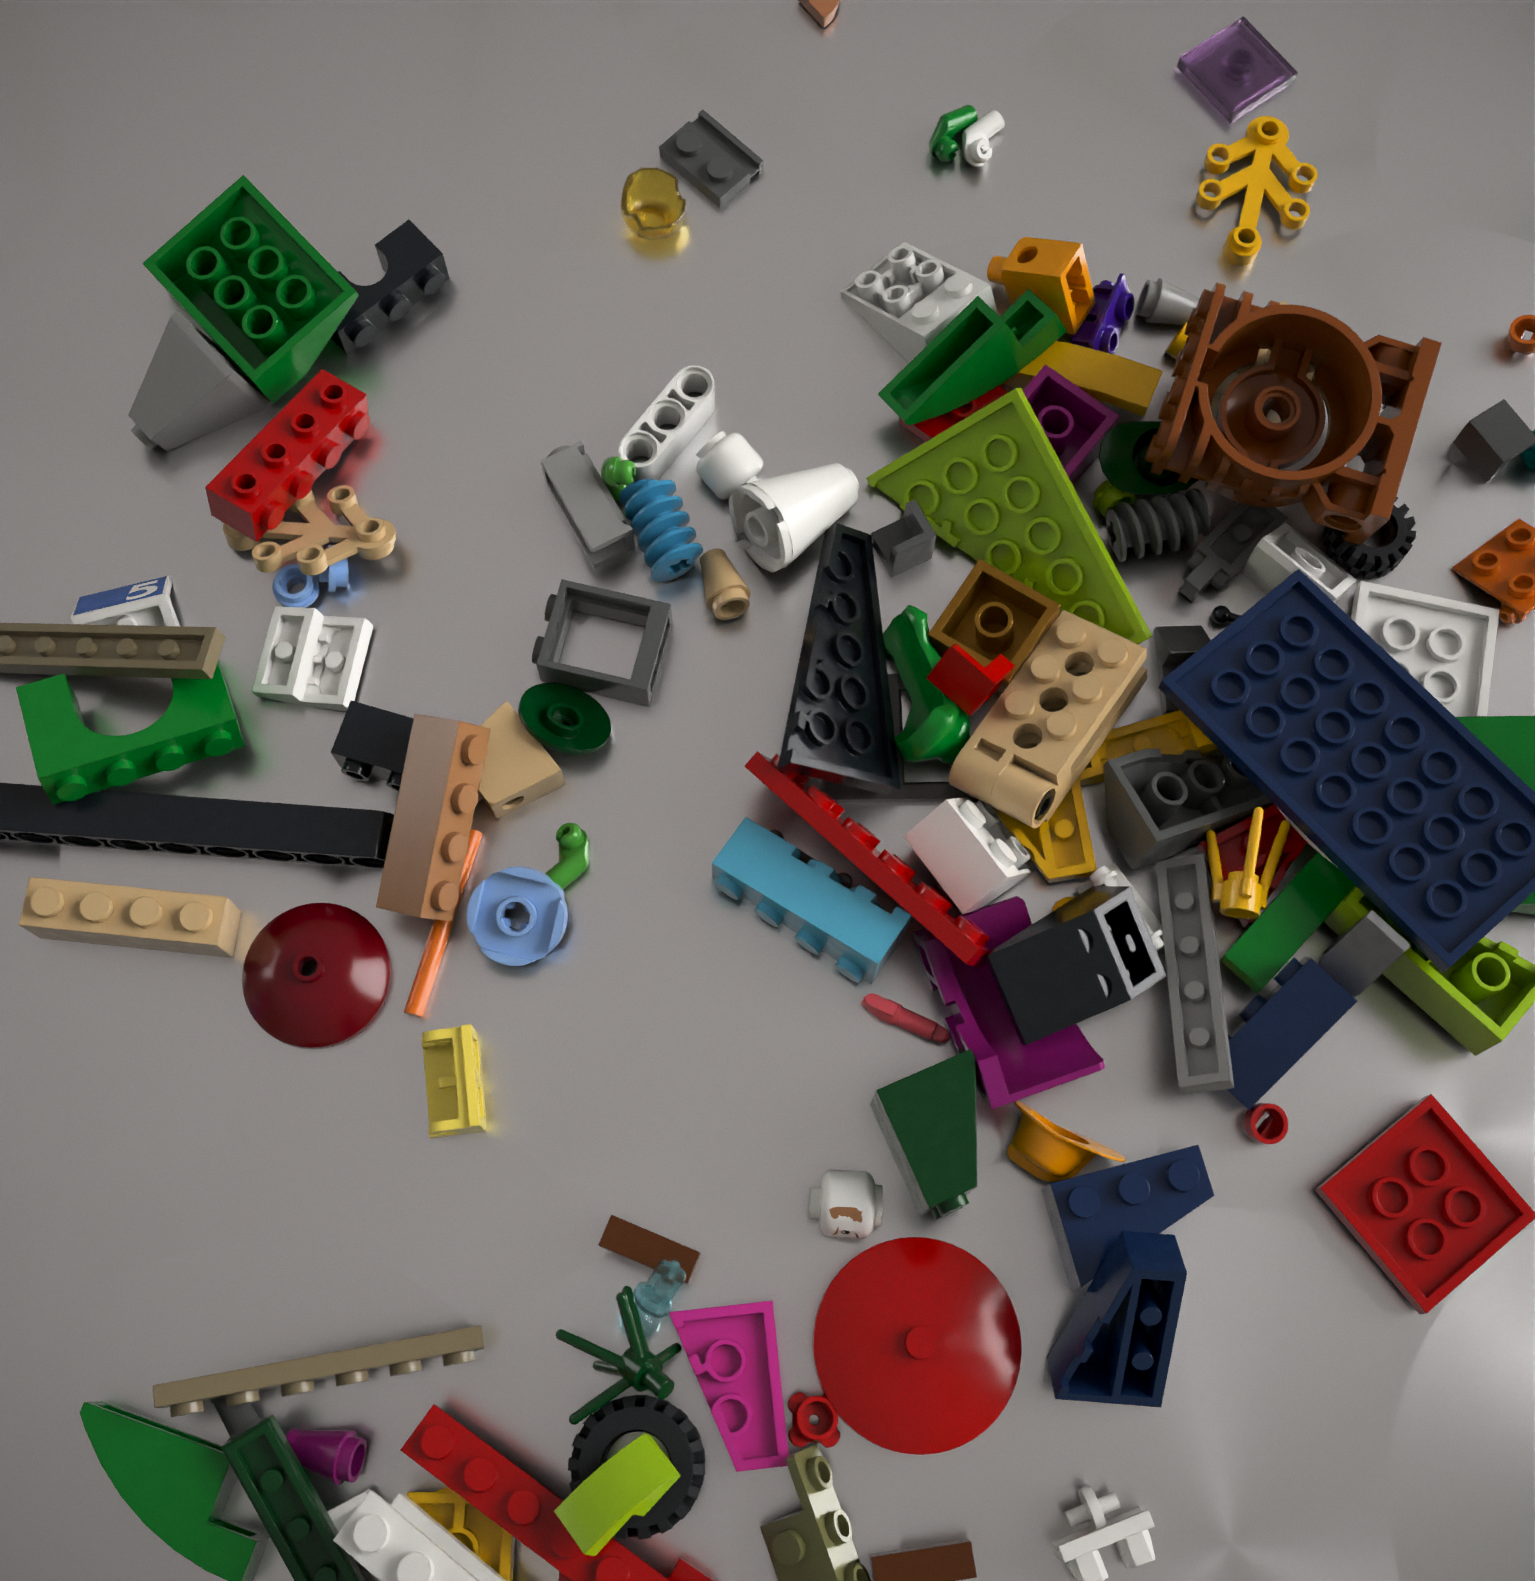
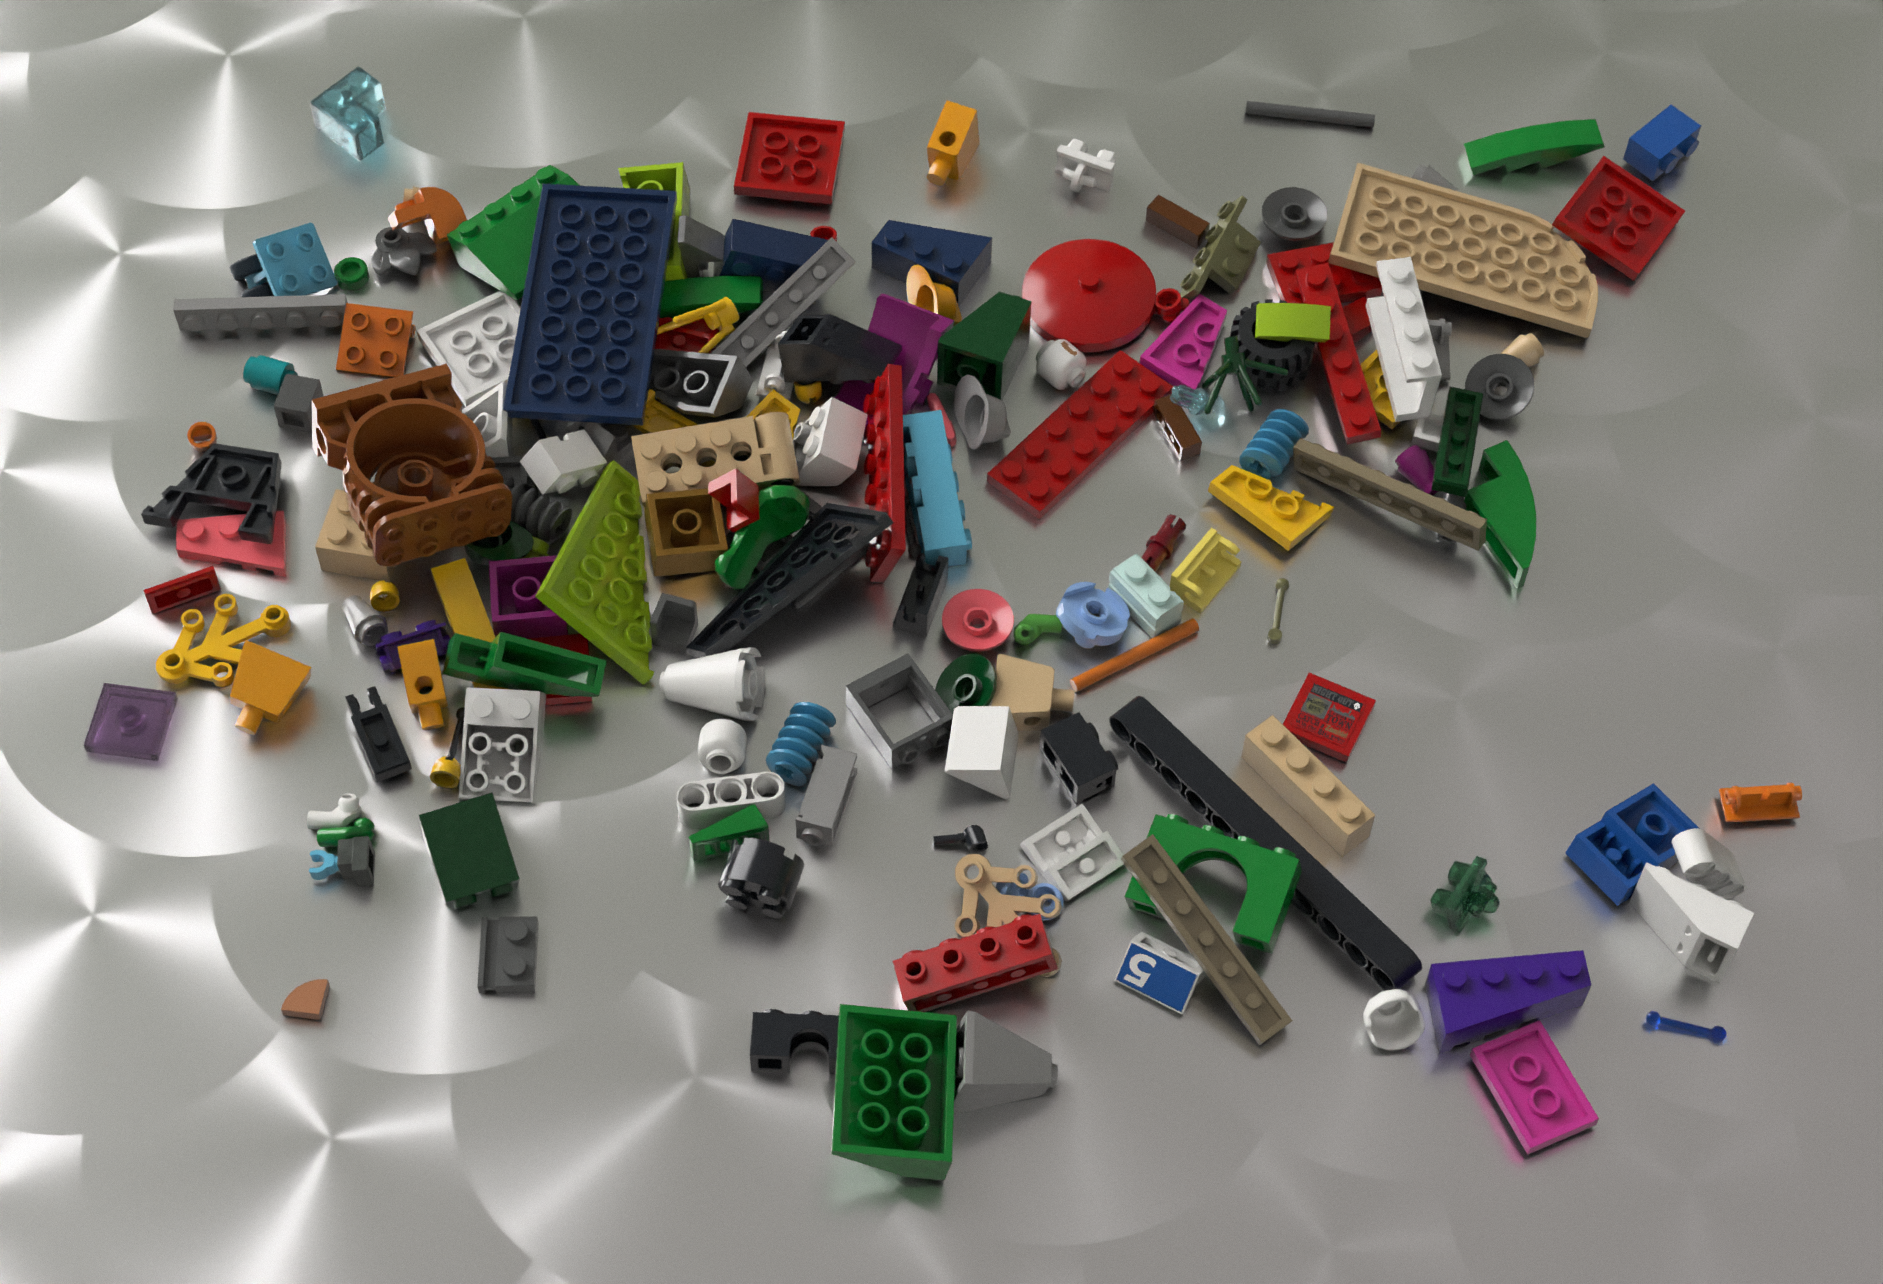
camera: 135 degrees left, 15 degrees down
dark red dish [242,903,392,1049] -> none
medium nougat brick [376,714,491,921] -> none
bright green arm [601,456,636,502] -> none
clear yellow hair [620,167,687,240] -> none
tan cone [699,549,751,620] -> none
dark blue wedge [1047,1231,1187,1407] -> none
none -> black wing [141,443,282,544]
none -> red slope [143,566,221,614]
none -> coral wing [176,511,286,577]
none -> light orange torso [230,640,311,735]
none -> pearl dark grey piece [309,836,375,887]
none -> black hinge [345,686,412,782]
none -> dark green slope [419,792,520,909]
none -> yellow hinge [430,707,465,788]
none -> white brick [520,429,607,495]
none -> green slope [689,804,770,861]
none -> black brick [718,838,804,919]
none -> black hinge [893,553,948,637]
none -> light orange torso [926,100,980,186]
none -> black hand [933,825,988,853]
none -> coral dish [942,589,1014,652]
none -> white slope [945,706,1019,800]
none -> light grey piece [954,375,1011,450]
none -> red plate [987,350,1173,520]
none -> light aqua brick [1108,554,1184,638]
none -> dark red pin [1141,514,1186,572]
none -> yellow wing [1208,465,1334,551]
none -> dark azure piece [1239,409,1309,480]
none -> olive hinge [1267,578,1289,644]
none -> red tile [1283,672,1376,763]

